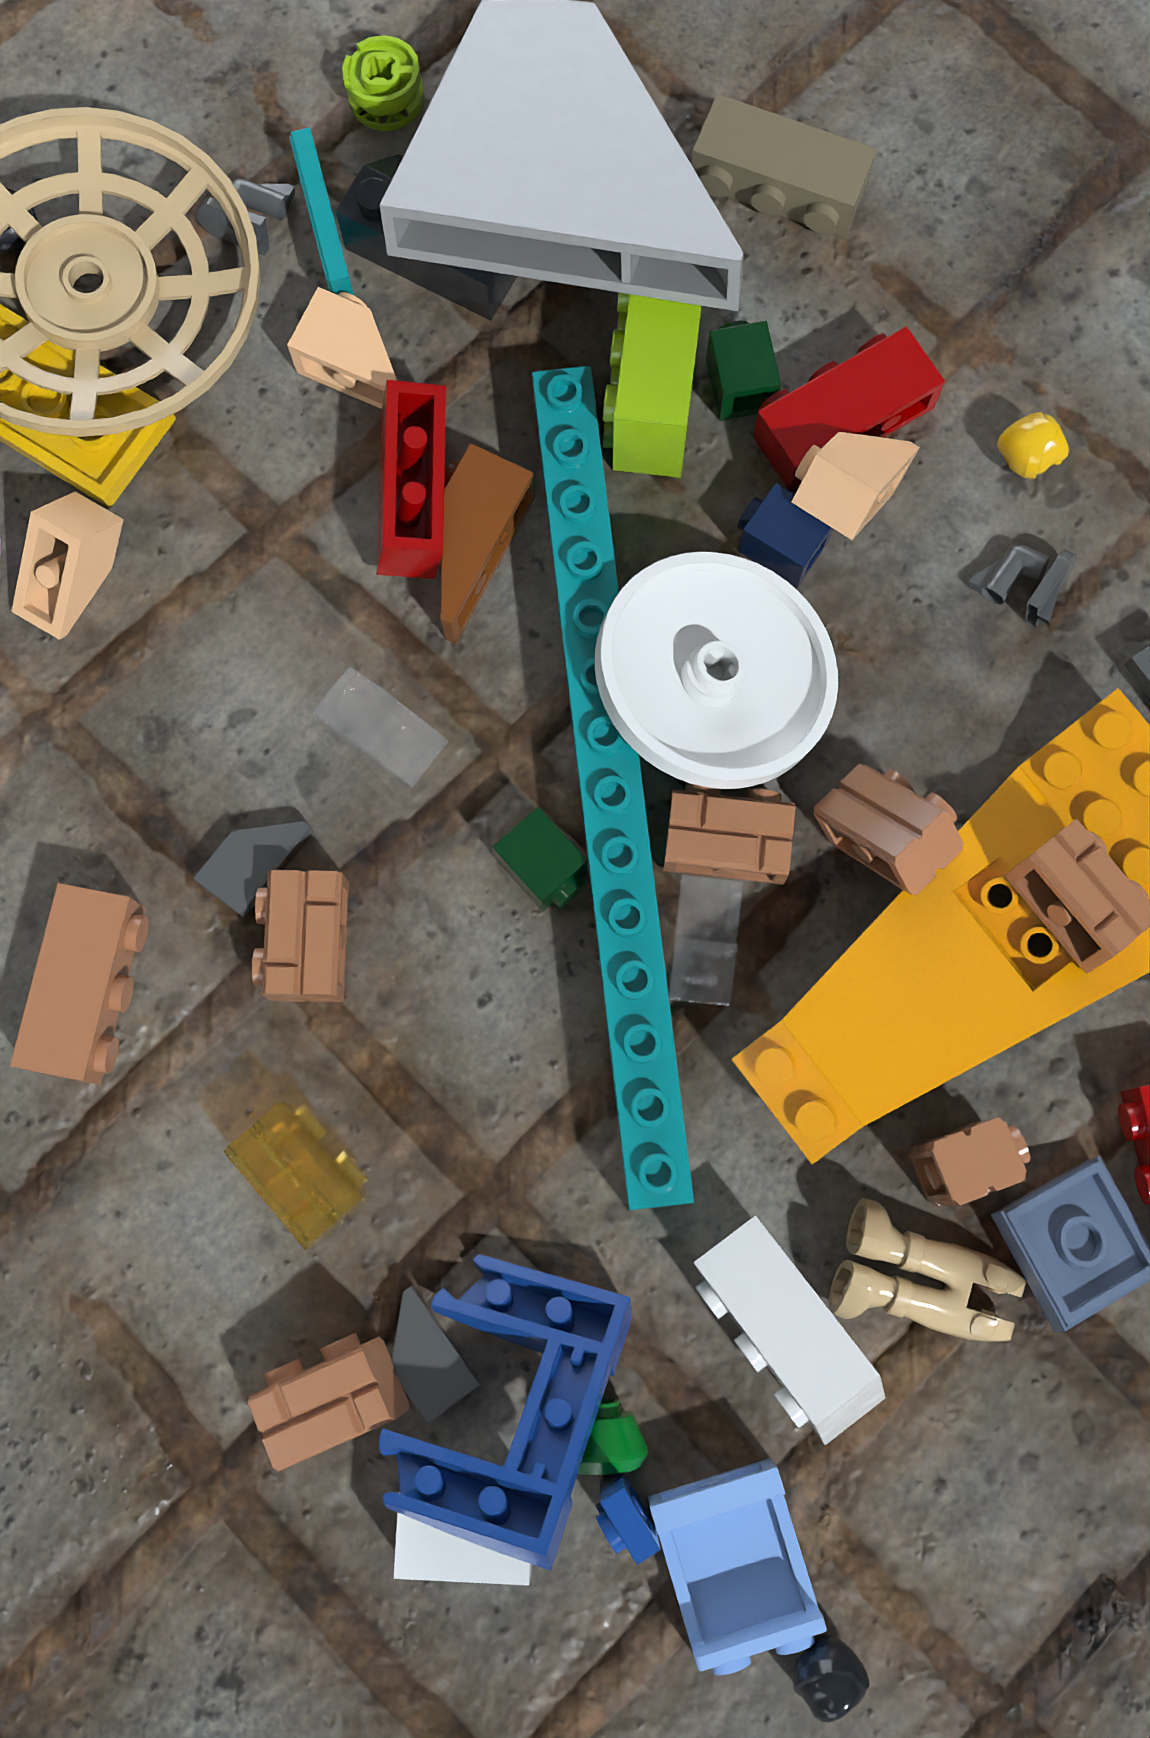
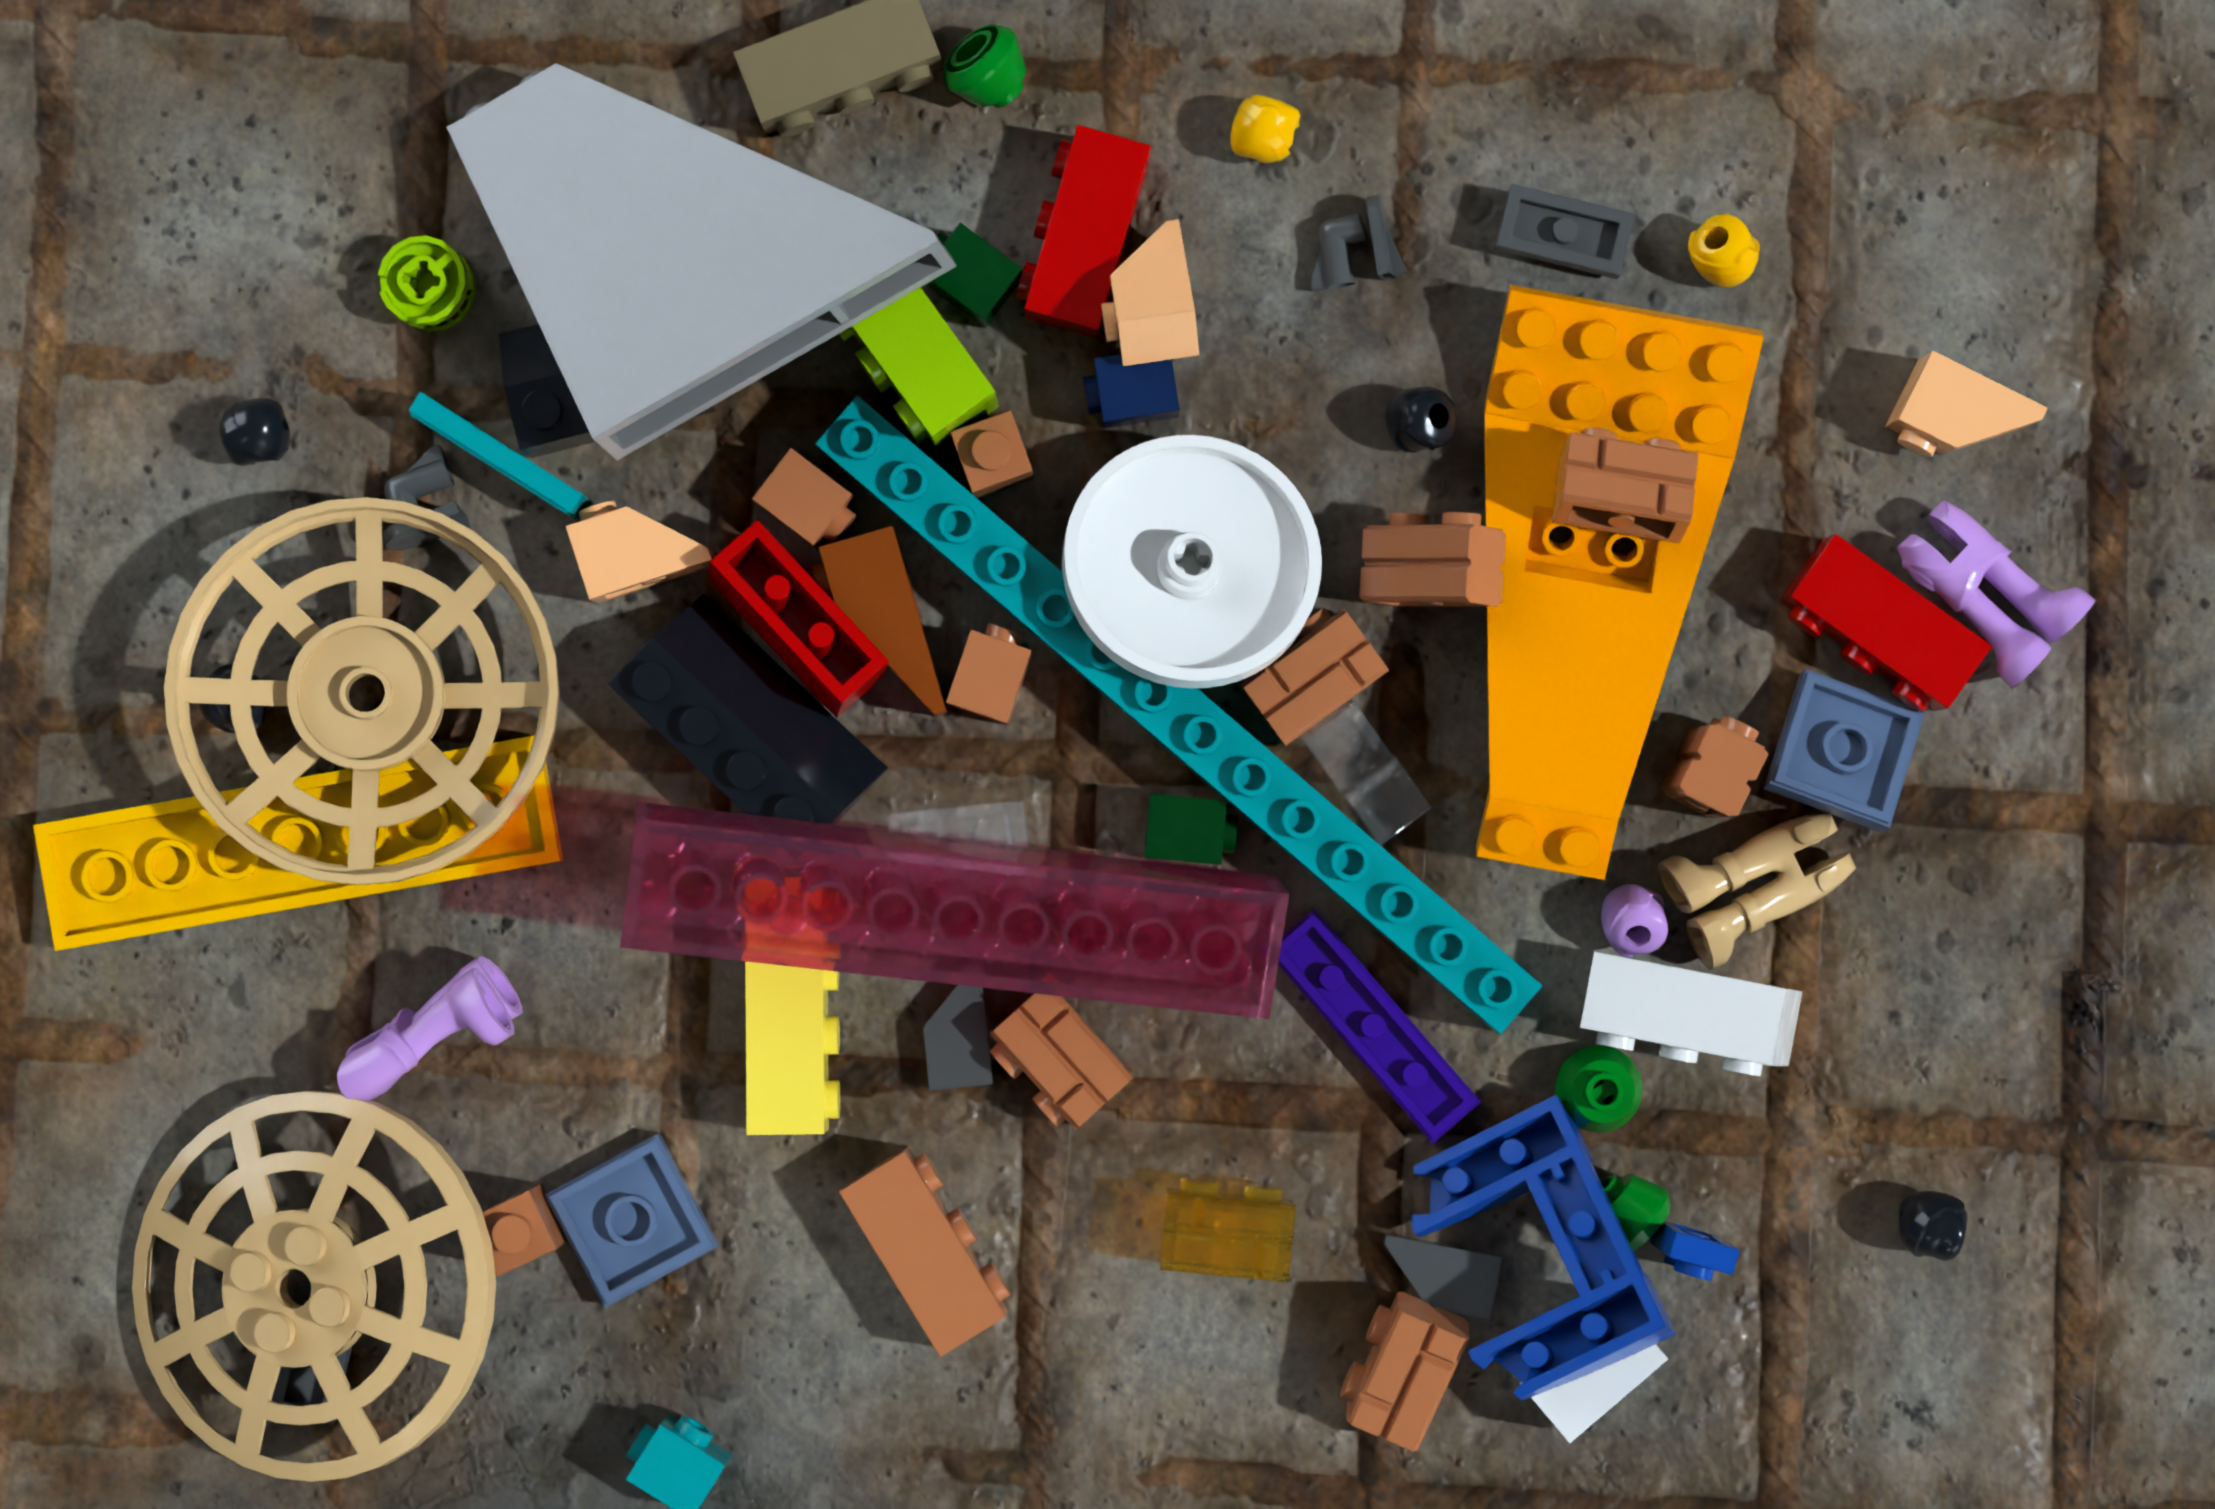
camera: 50 degrees left, 10 degrees up
light nougat slope [11,491,124,640] -> none
light blue panel [648,1458,827,1675] -> none
none -> black piece [219,398,290,466]
none -> black slope [608,594,888,861]
none -> clear pink brick [620,801,1289,1019]
none -> light yellow brick [745,875,840,1135]
none -> nougat brick [752,448,857,550]
none -> green cone [944,24,1026,108]
none -> nougat brick [946,623,1033,725]
none -> nougat brick [950,410,1034,499]
none -> dark purple tile [1265,908,1481,1144]
none -> black piece [1385,387,1459,453]
none -> green cone [1555,1045,1642,1133]
none -> lavender piece [1601,884,1668,958]

